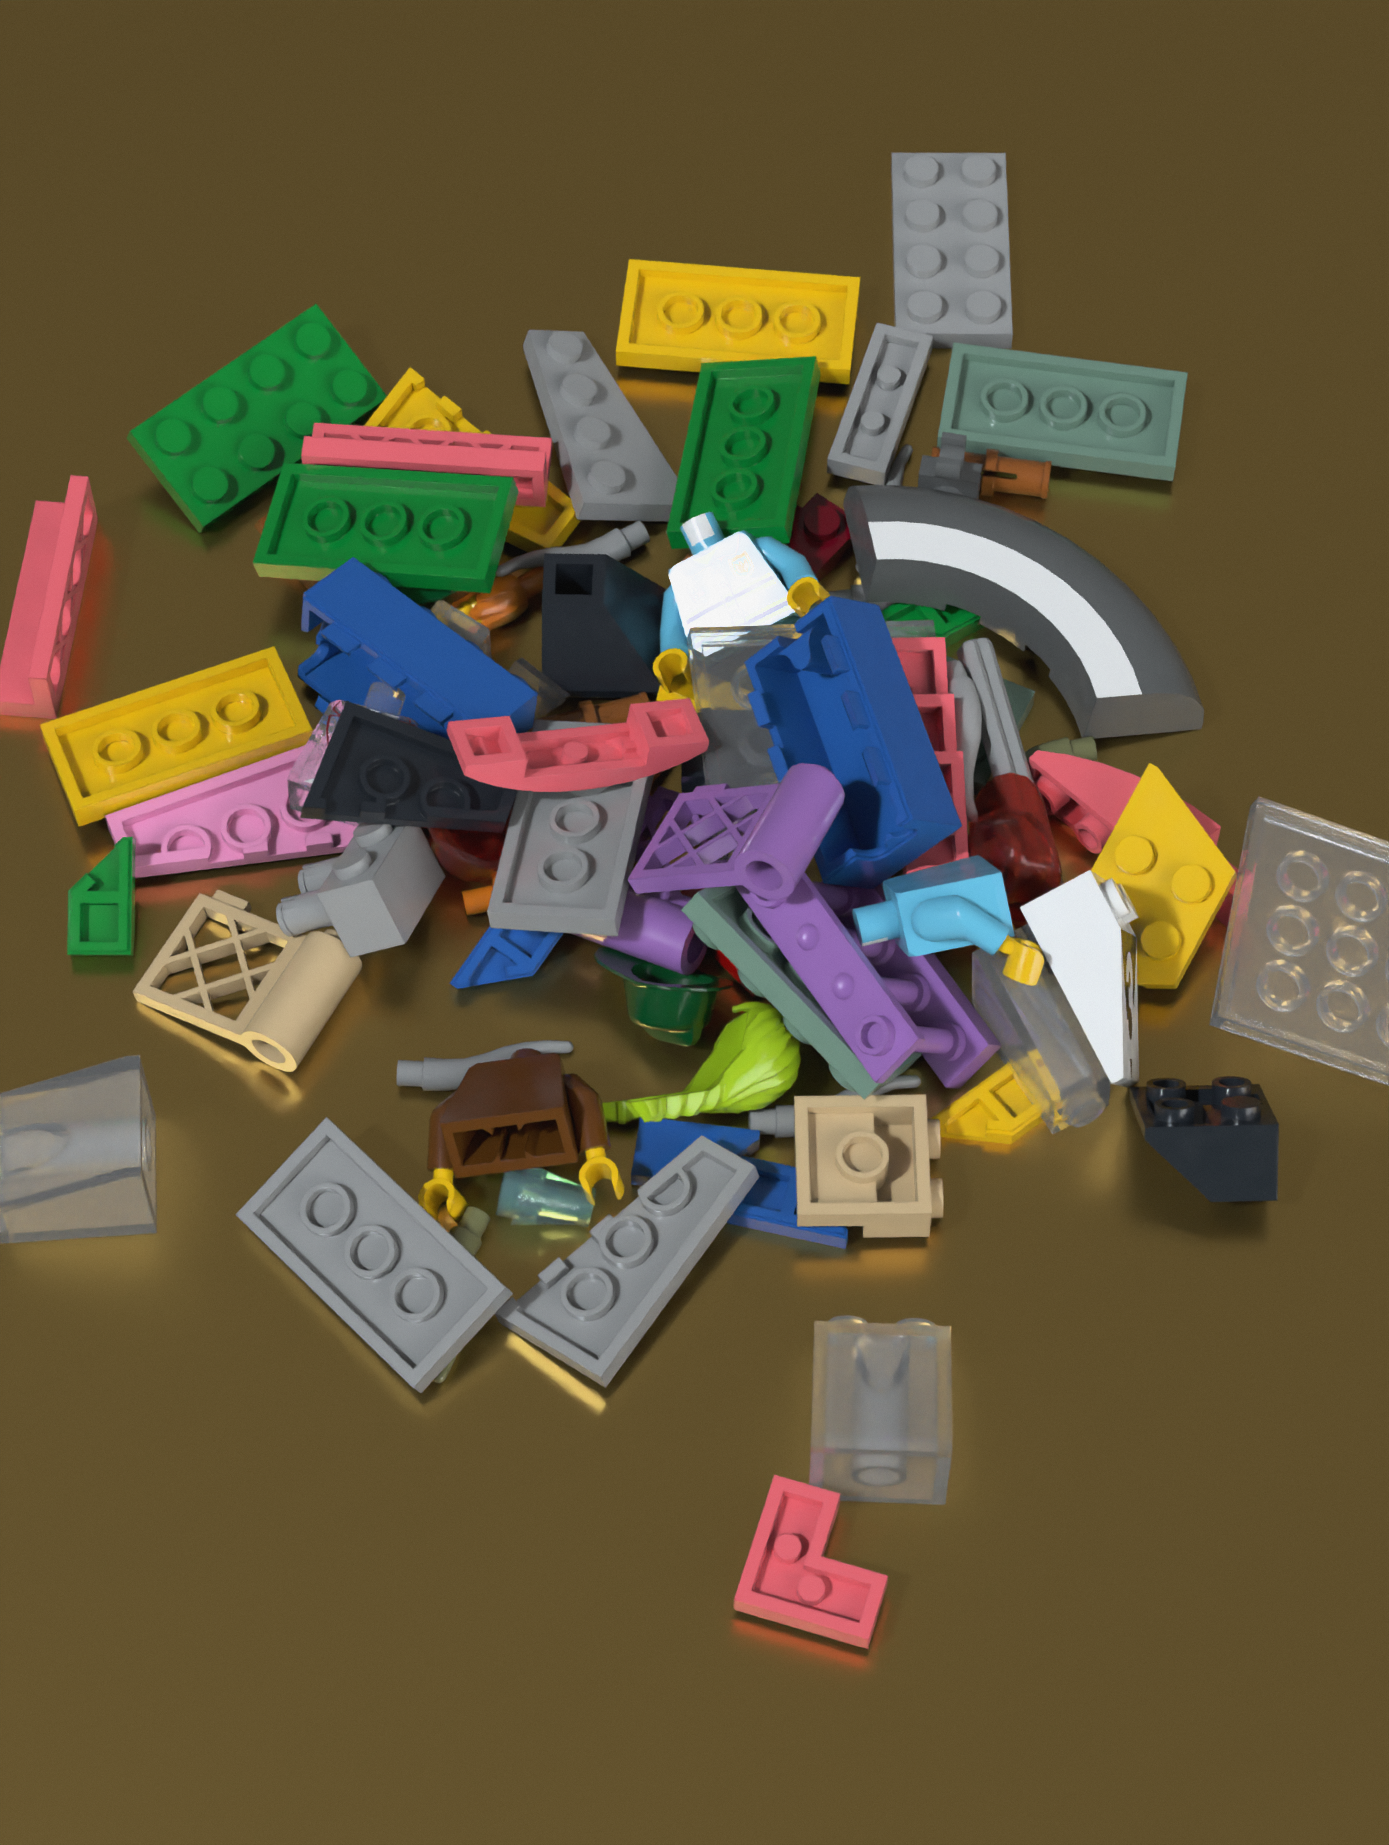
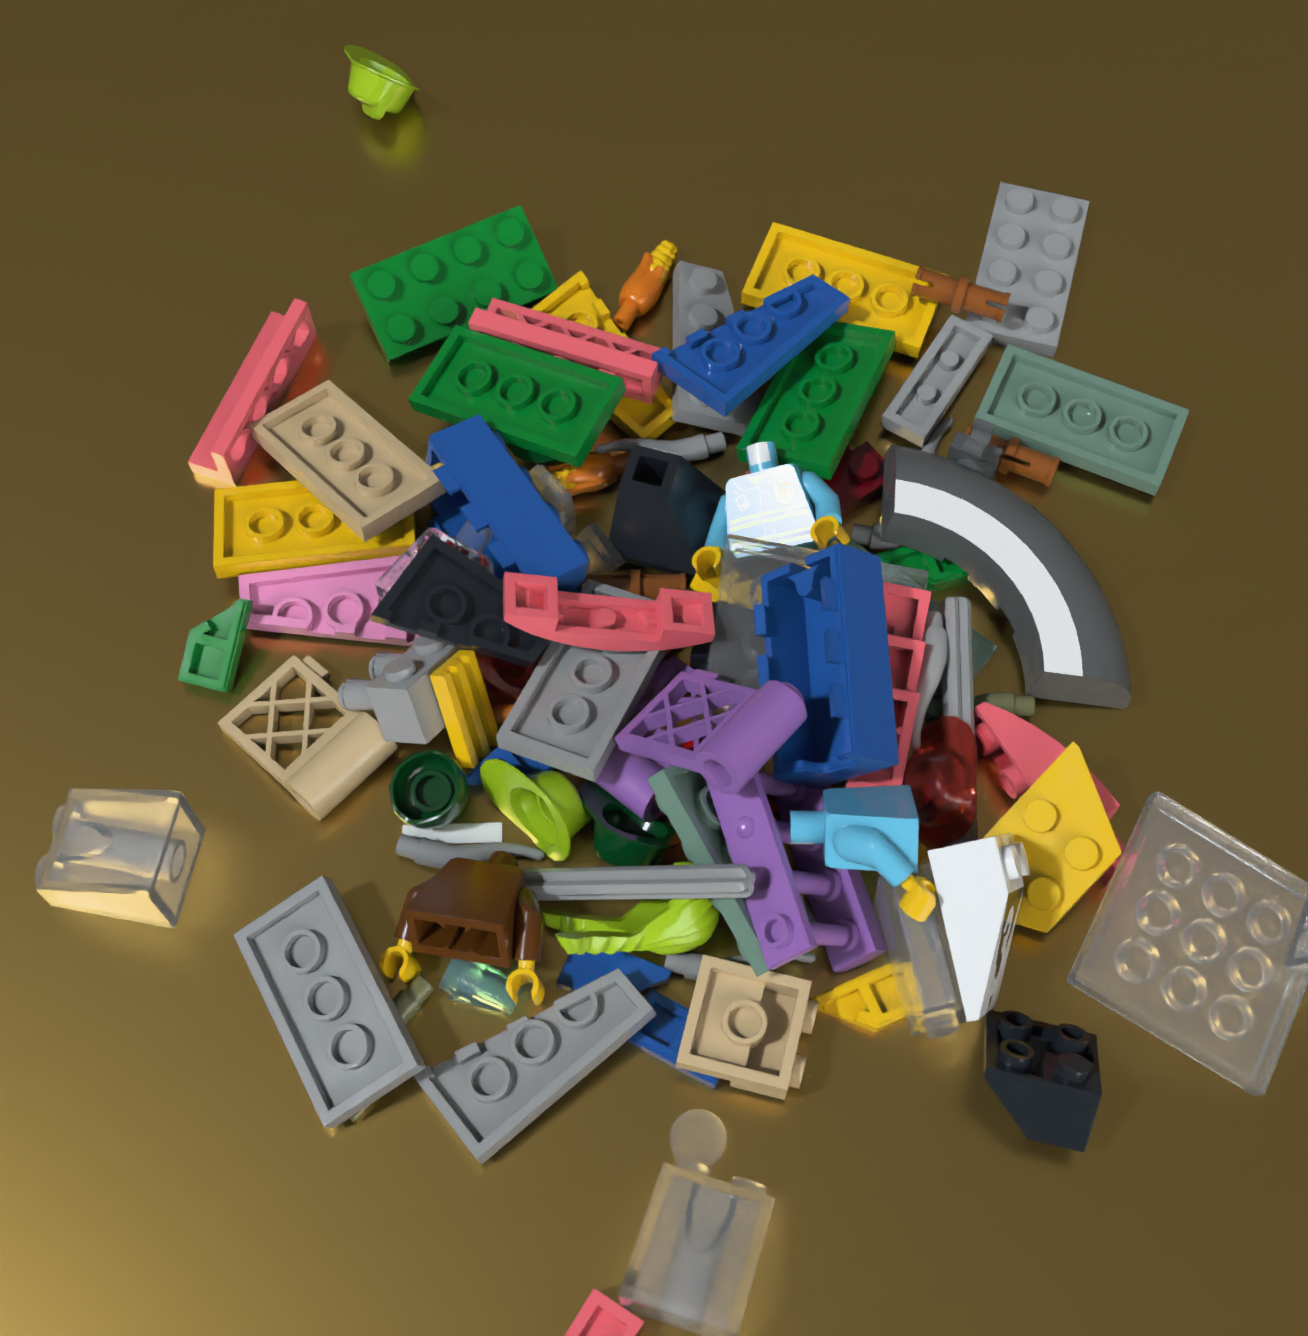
camera: 15 degrees right, 5 degrees up
none -> tan plate [249,380,446,542]
none -> lime piece [344,44,421,120]
none -> dark green hair [389,749,469,830]
none -> white sticker [402,822,502,844]
none -> yellow tile [429,650,499,768]
none -> lime piece [480,758,593,861]
none -> light grey axle [522,863,756,900]
none -> orange piece [613,240,678,331]
none -> blue wing [651,274,850,417]
none -> clear tile [670,1109,727,1170]
none -> dark orange pin [910,266,1011,323]

